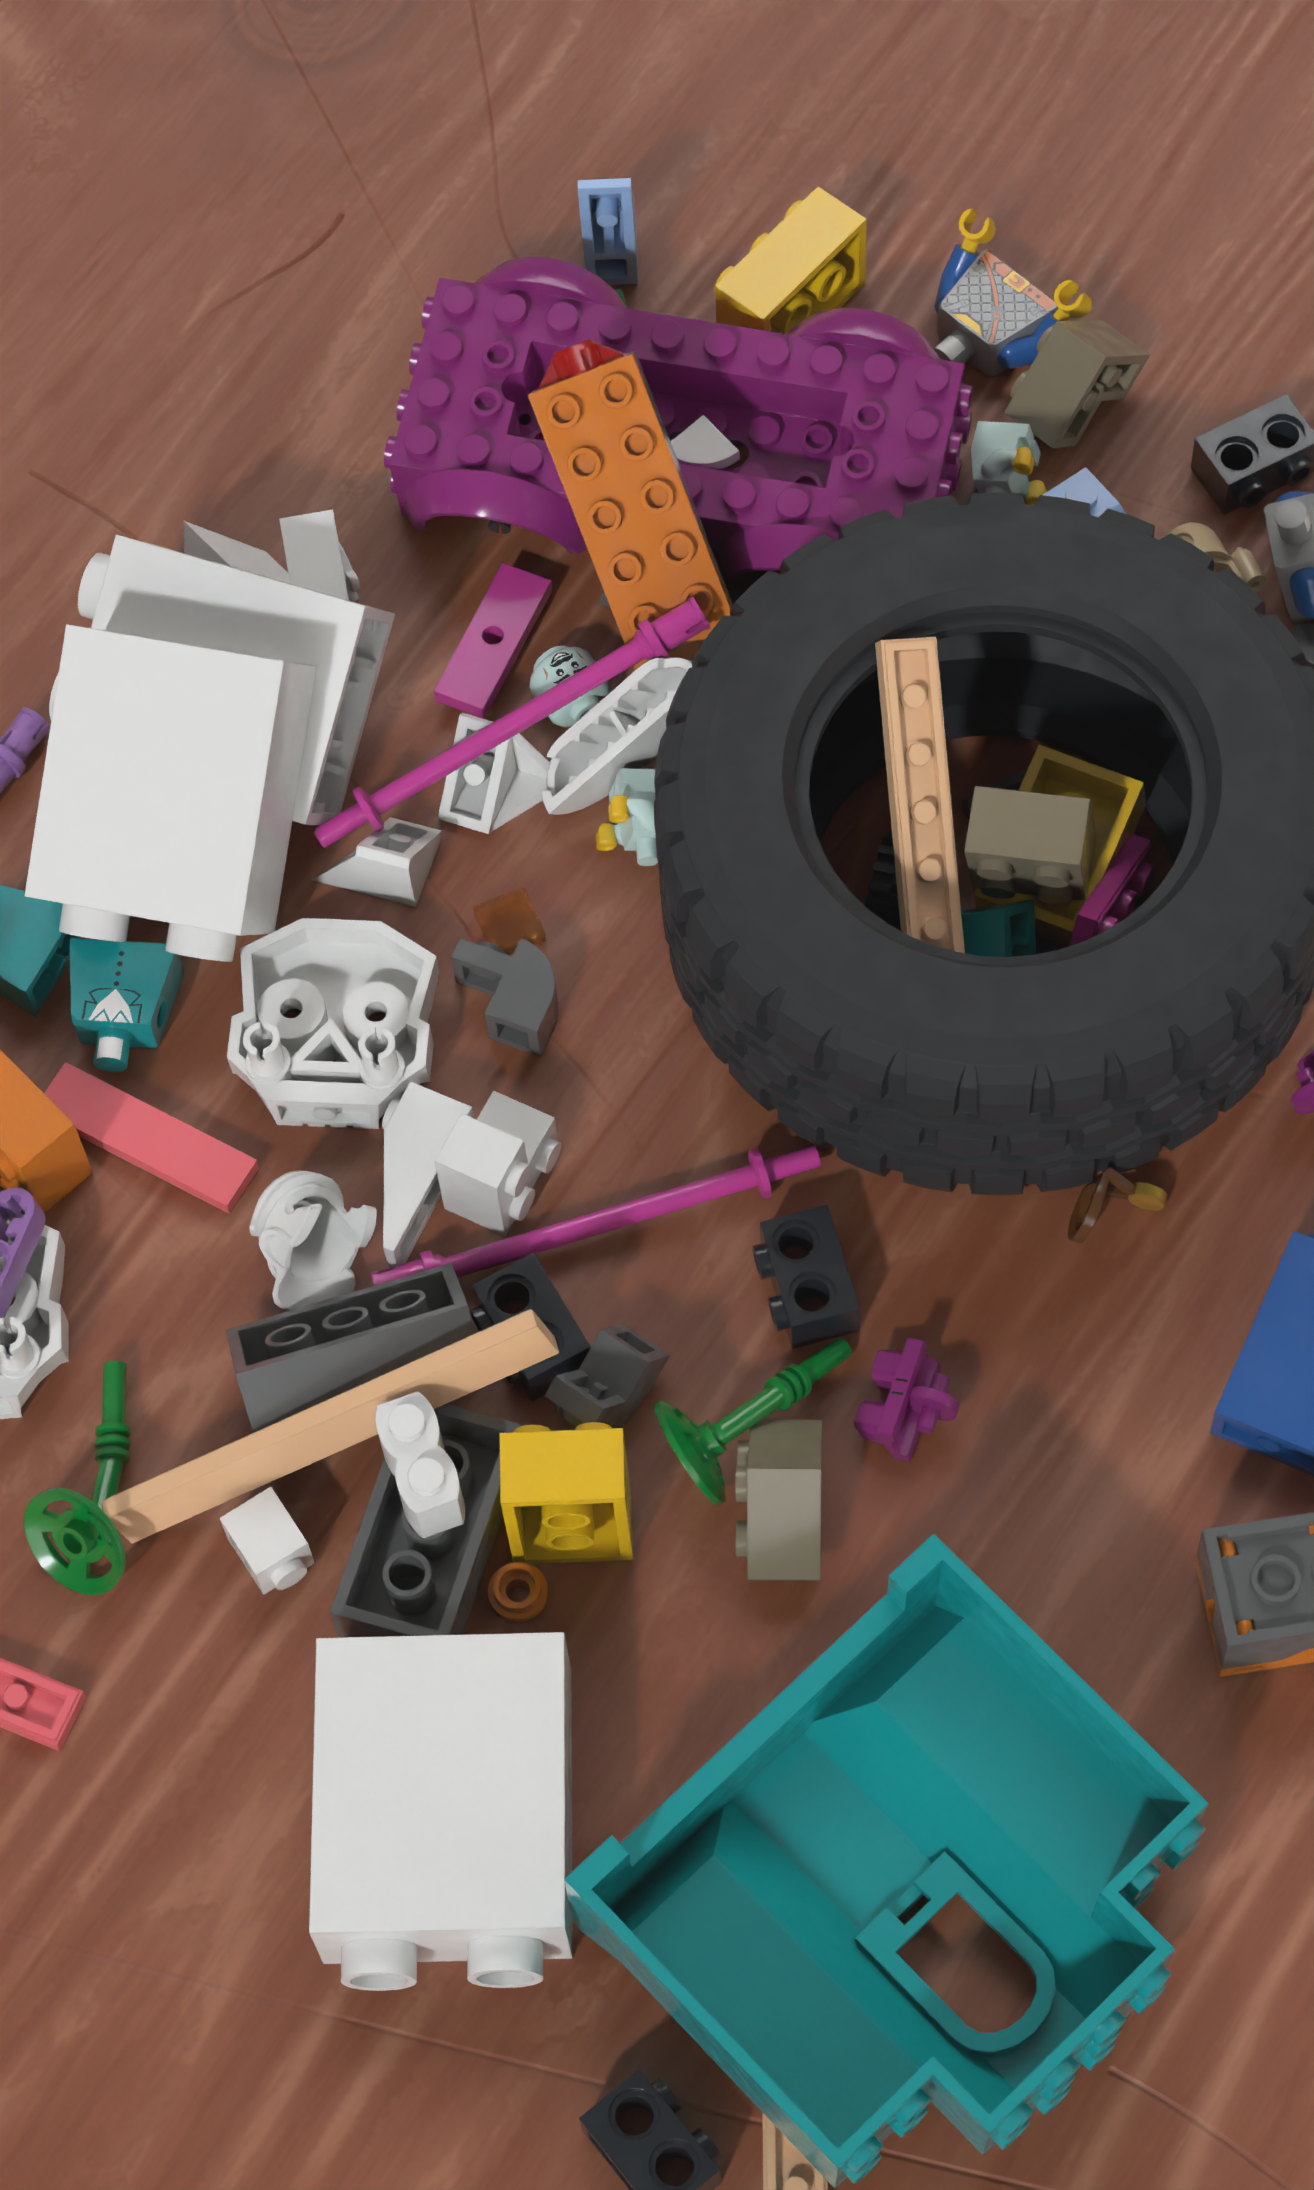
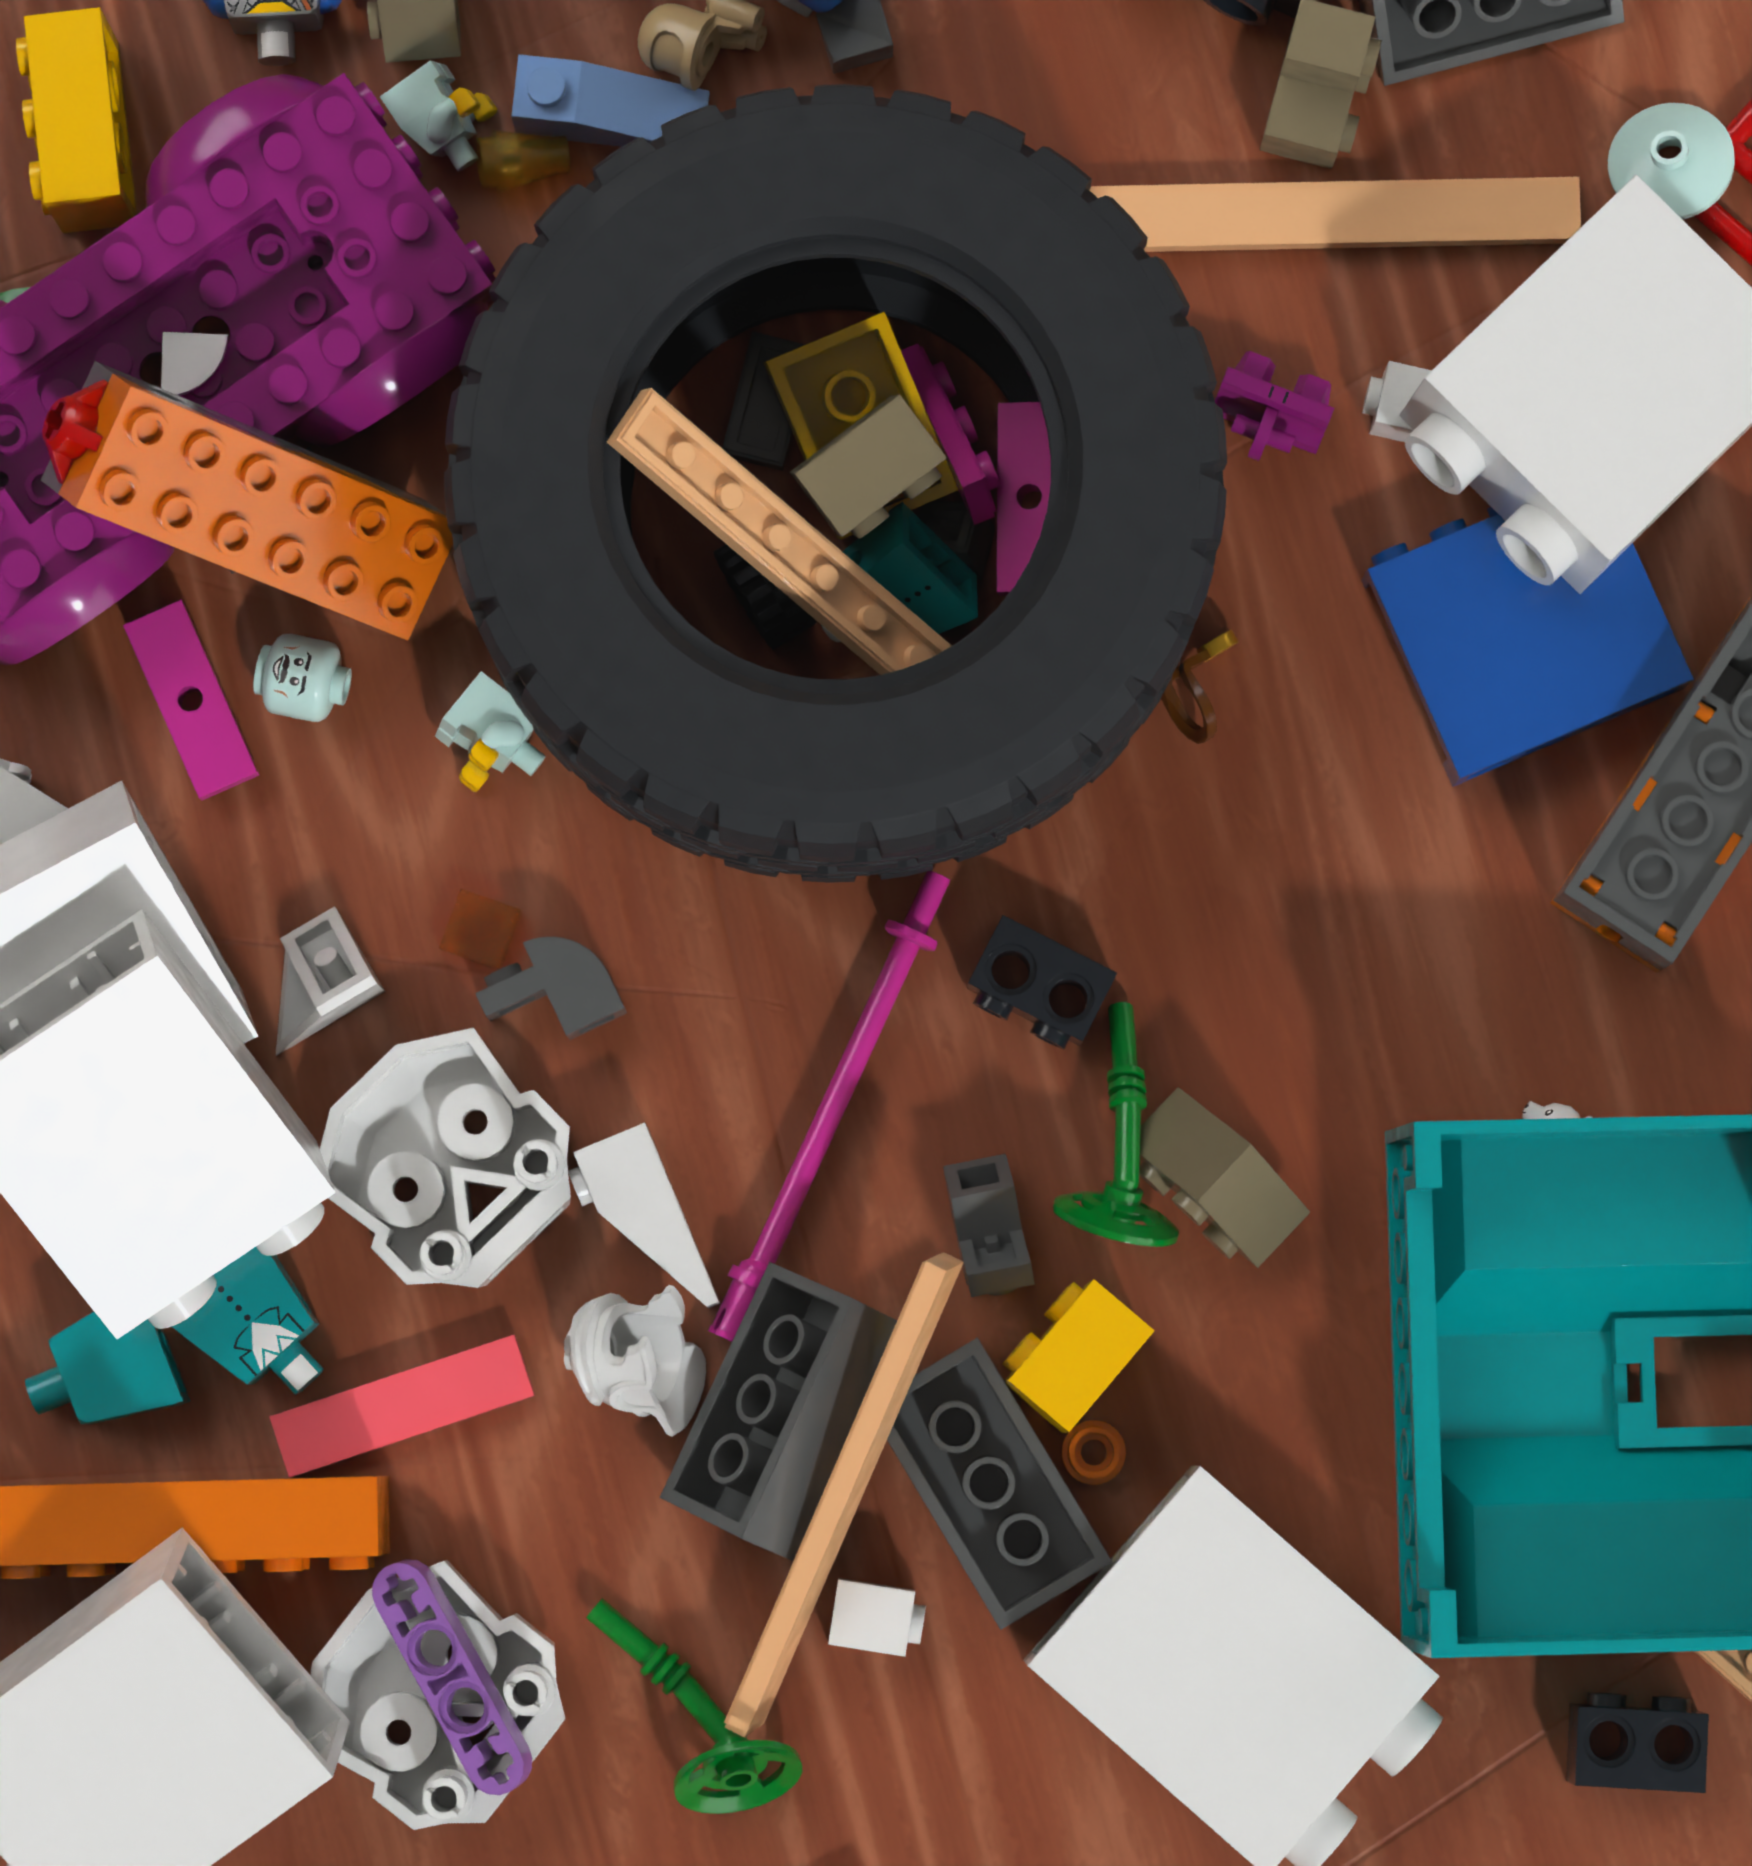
camera: 55 degrees left, 20 degrees up
dark pink bar [313,596,711,848] -> none
white brick [376,1391,465,1538] -> none
white brick [434,1090,561,1236] -> none
white slope [438,713,550,834] -> none
black brick [469,1253,591,1402] -> none
white brick [541,657,692,815] -> none
magenta hips [854,1338,960,1462] -> none

